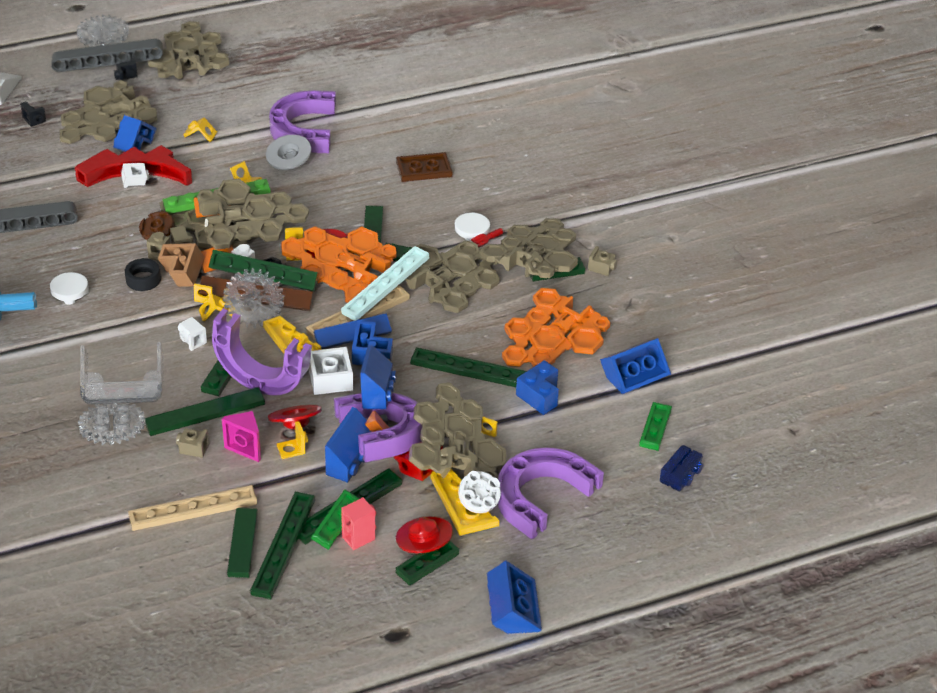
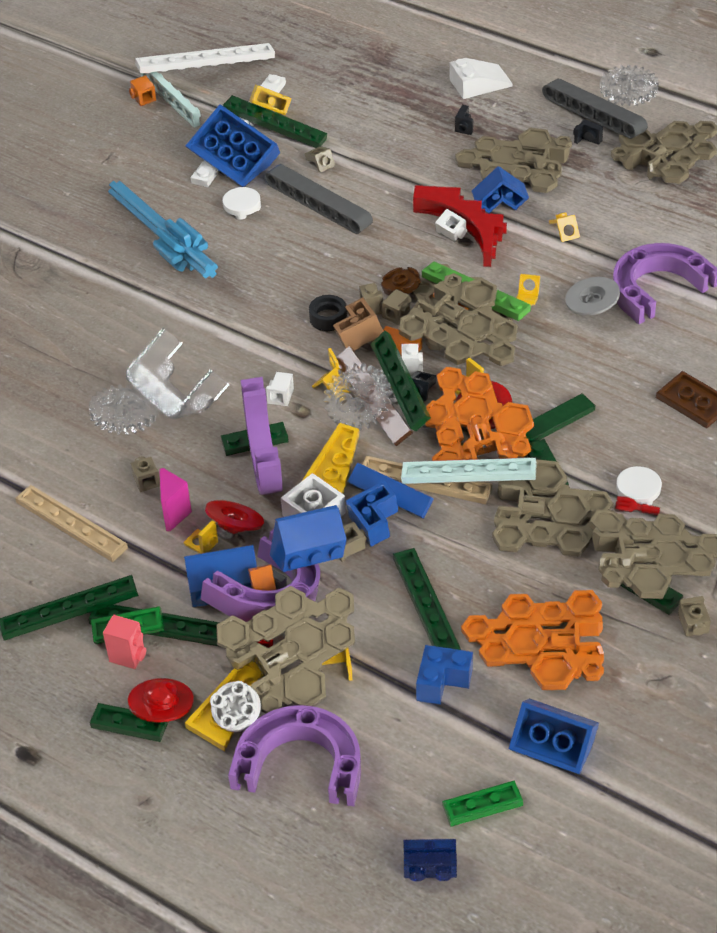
camera: 60 degrees right, 5 degrees up
white tile [50,272,89,304] -> none
dark green tile [144,387,265,436] -> none
dark green tile [227,508,258,578] -> none
blue slope [487,560,542,634] -> none

